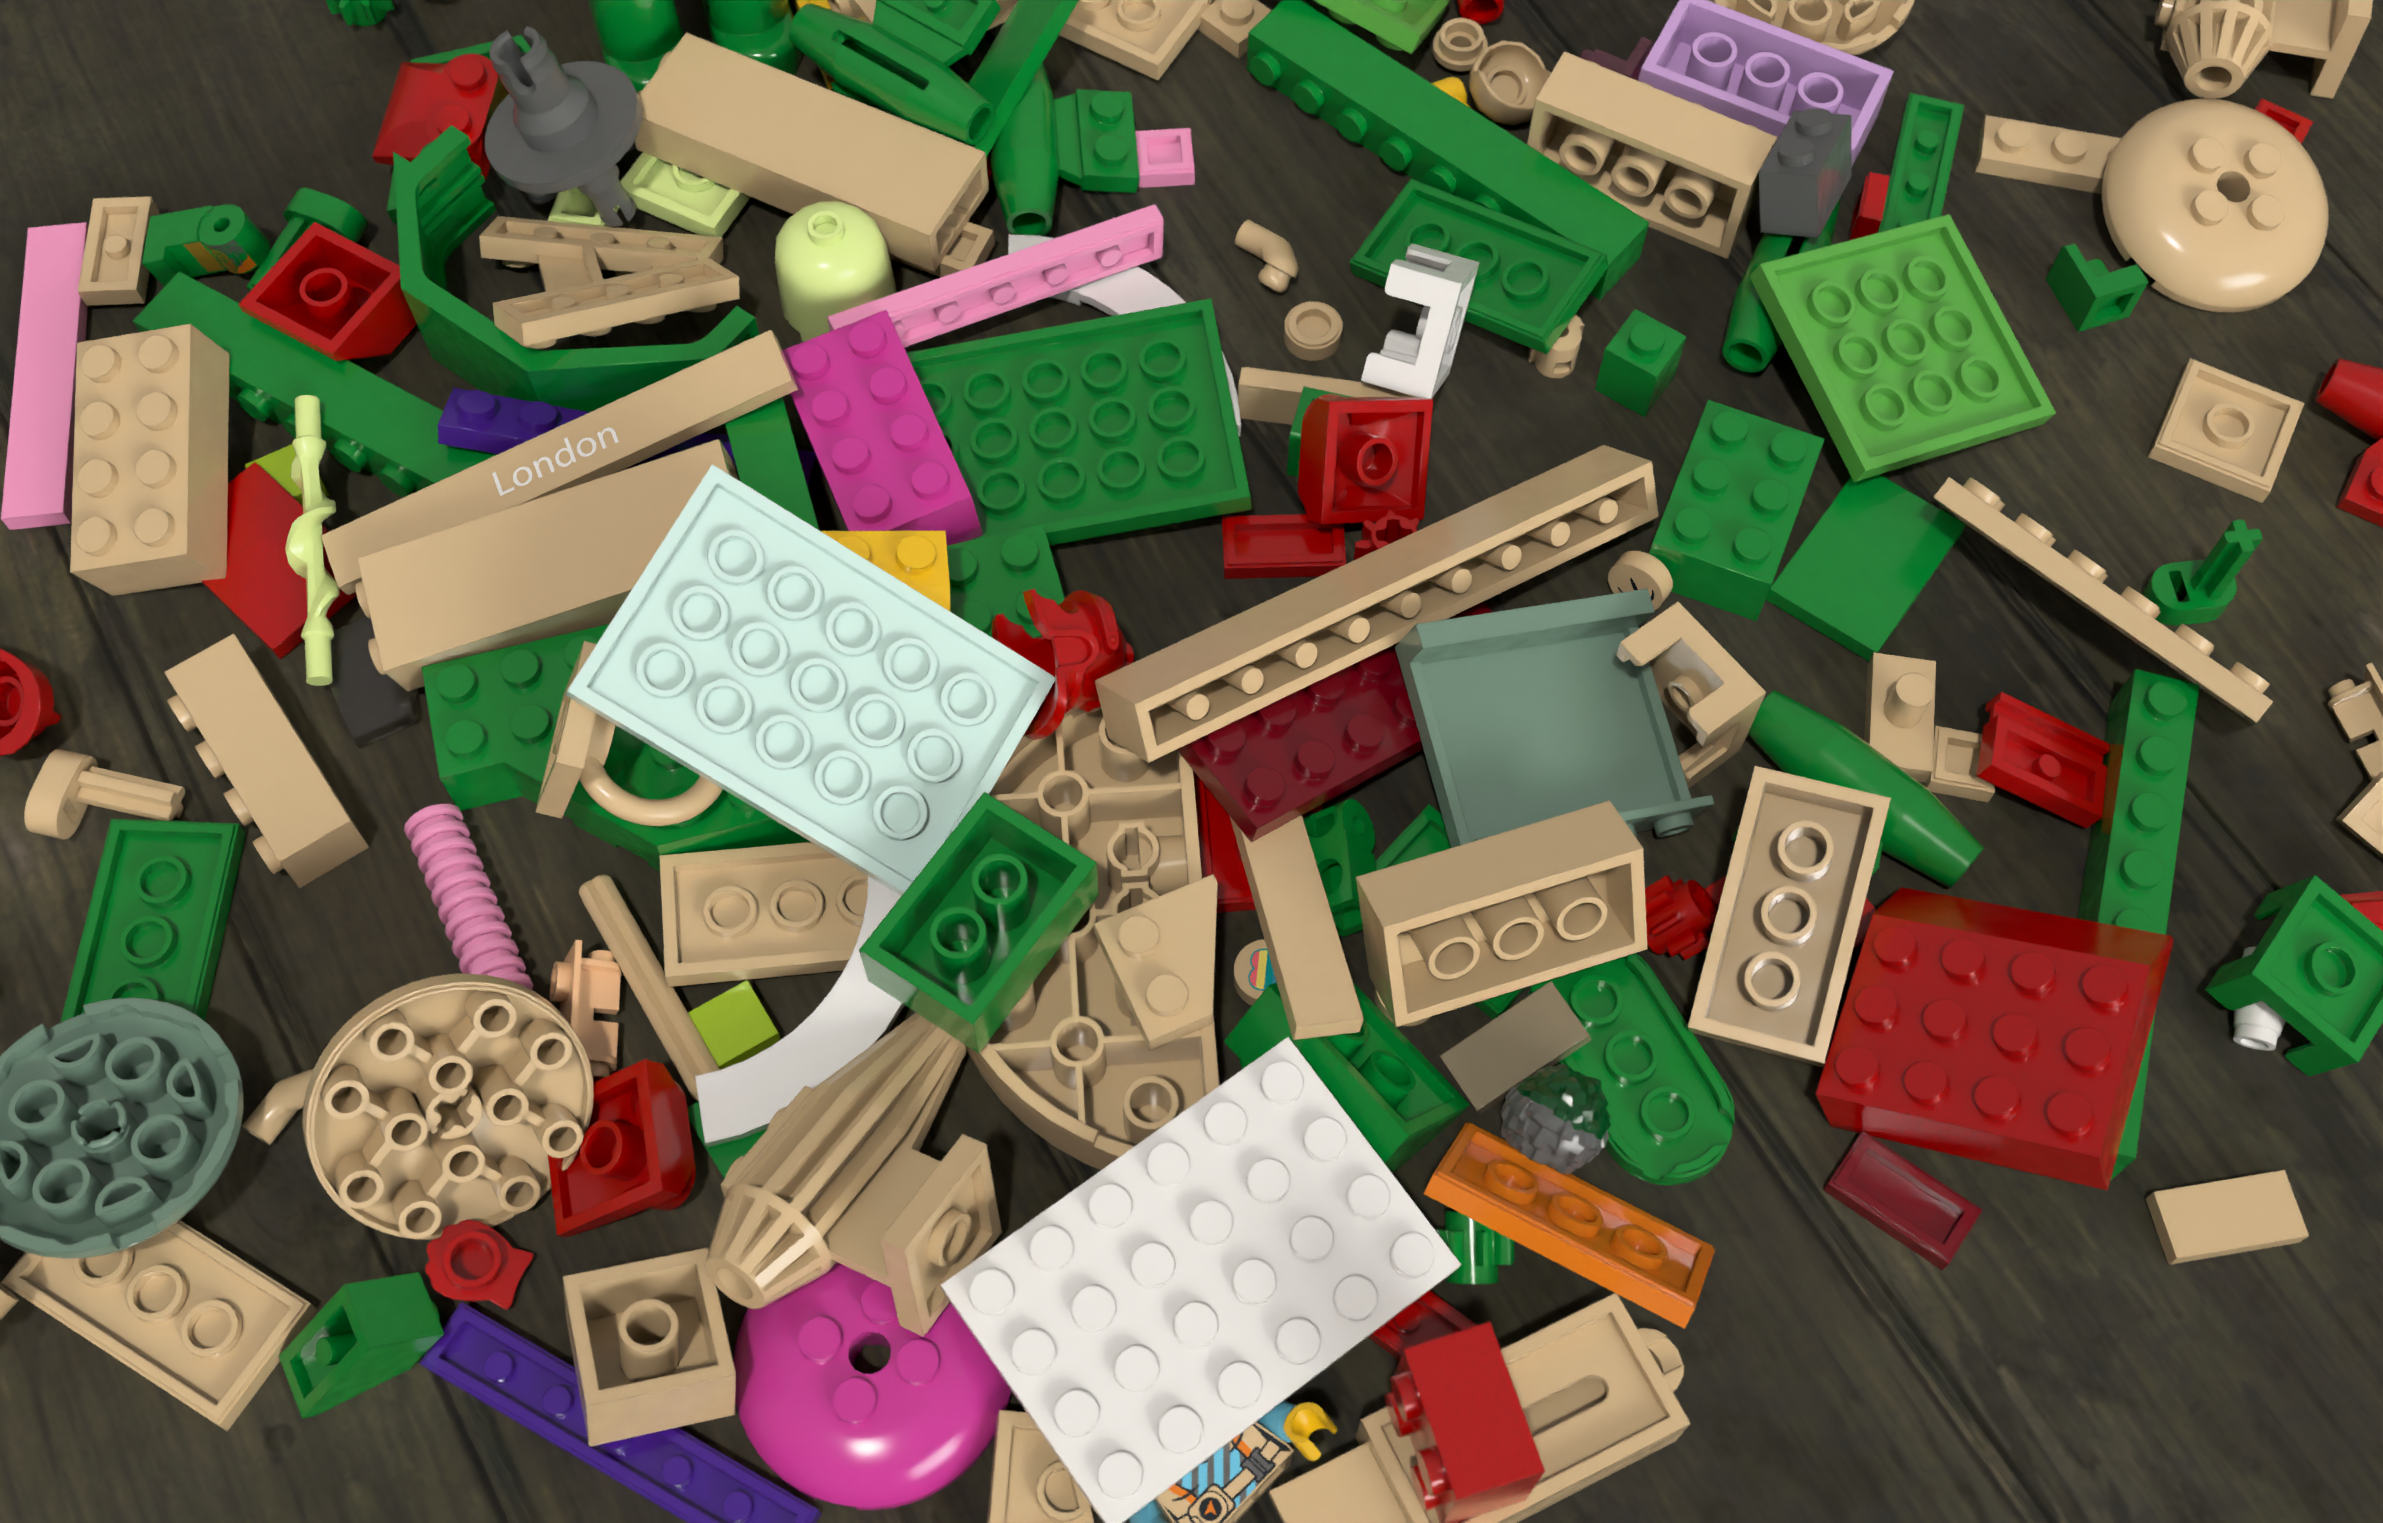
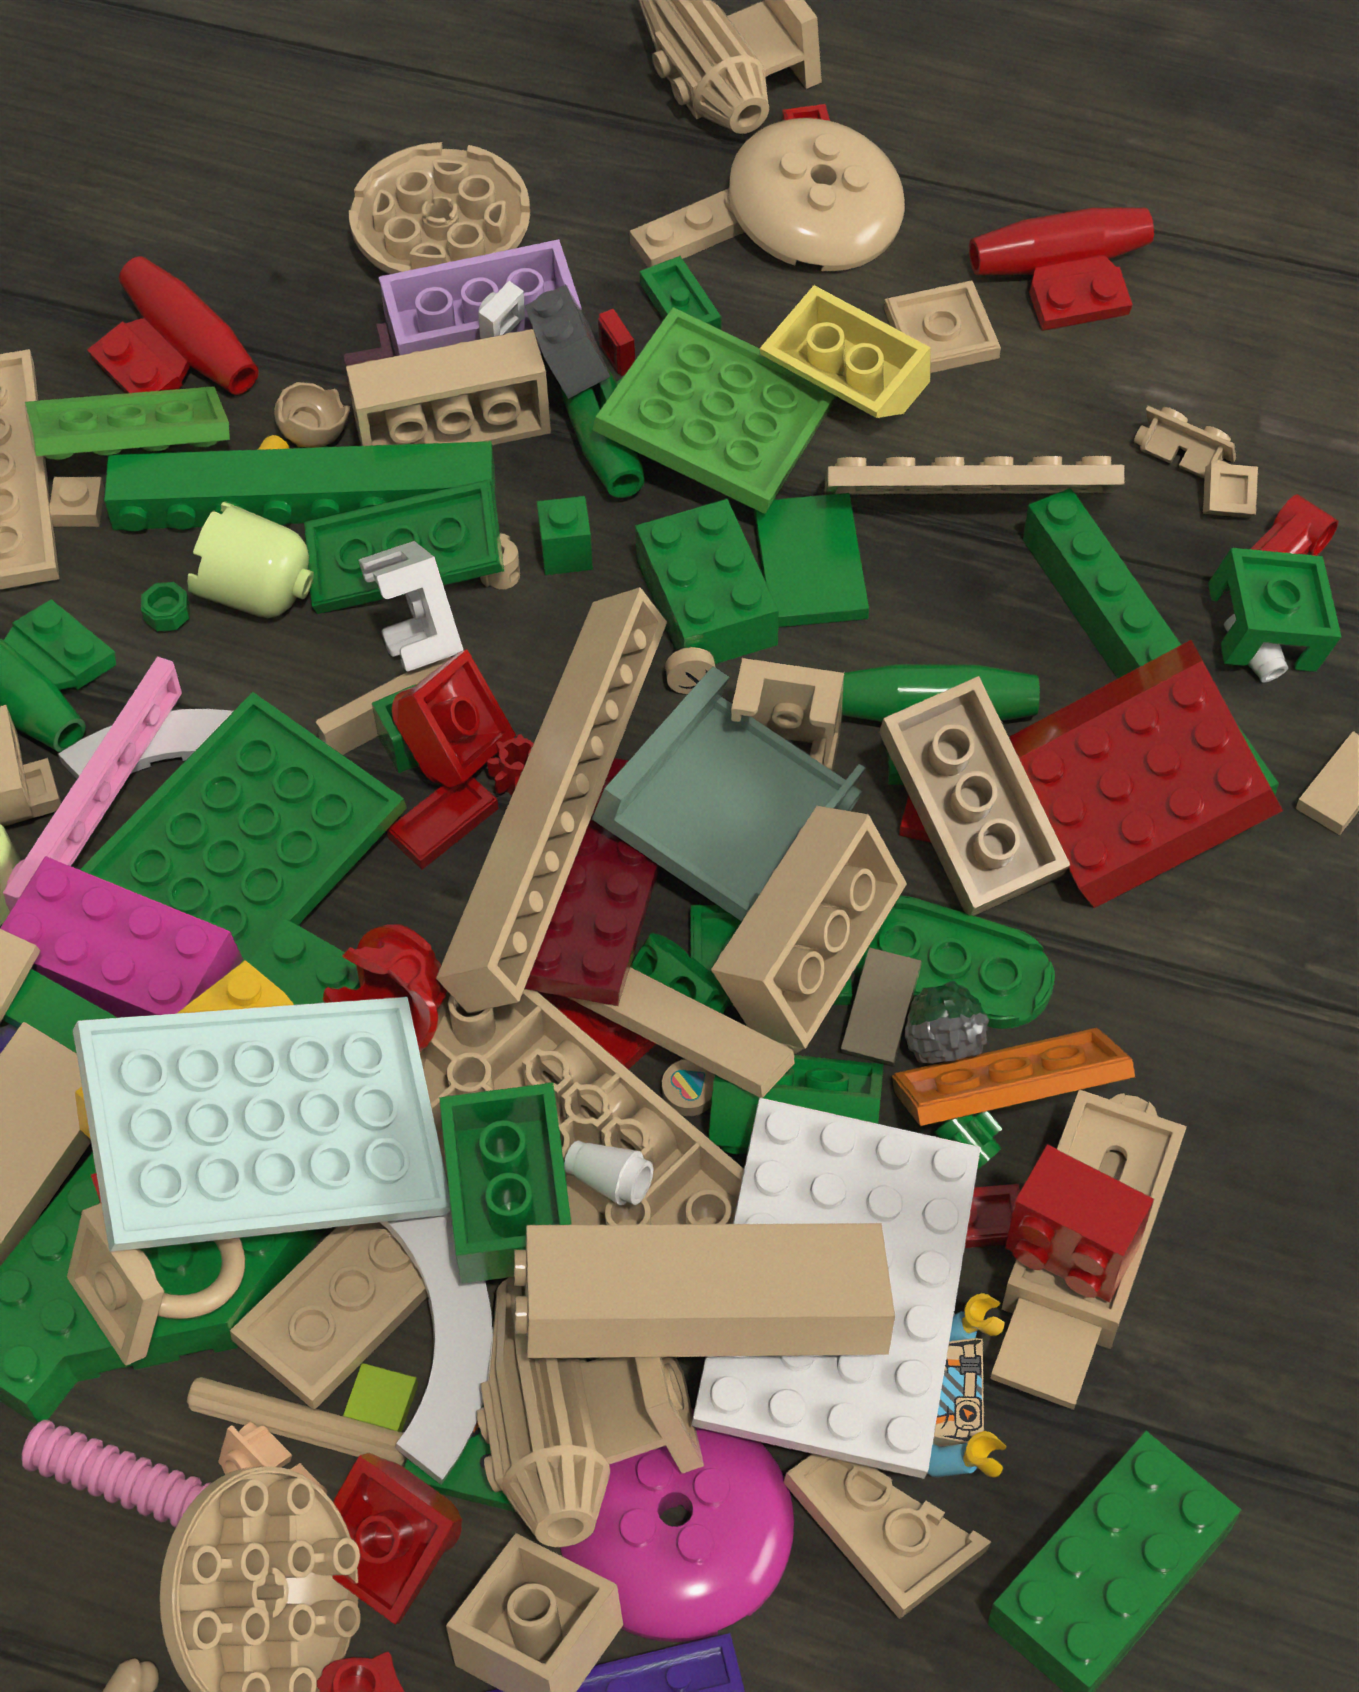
camera: 40 degrees left, 5 degrees down
tan wing [1094,874,1218,1051] -> none
bright pink tile [1135,128,1195,188] -> none
tan arm [1235,220,1299,293] -> none
tan tile [1284,301,1343,361] -> none
tan plate [1432,18,1488,71] -> none
red gear [1645,875,1717,960] -> none
dark red tile [1823,1131,1982,1270] -> none
tan tile [1864,653,1936,783] -> none
green tile [1877,92,1964,233] -> none
tan tile [1925,726,1995,802] -> none
red plate [1976,692,2110,829] -> none
green panel [2045,243,2148,332] -> none
green piece [2141,519,2263,626] -> none
none -> green tile [141,582,190,631]
none -> yellowish green cylinder [187,502,314,618]
none -> white plate [478,281,525,339]
none -> tan brick [514,1223,895,1358]
none -> white cone [564,1140,653,1205]
none -> green plate [639,256,721,330]
none -> light yellow slope [760,285,931,418]

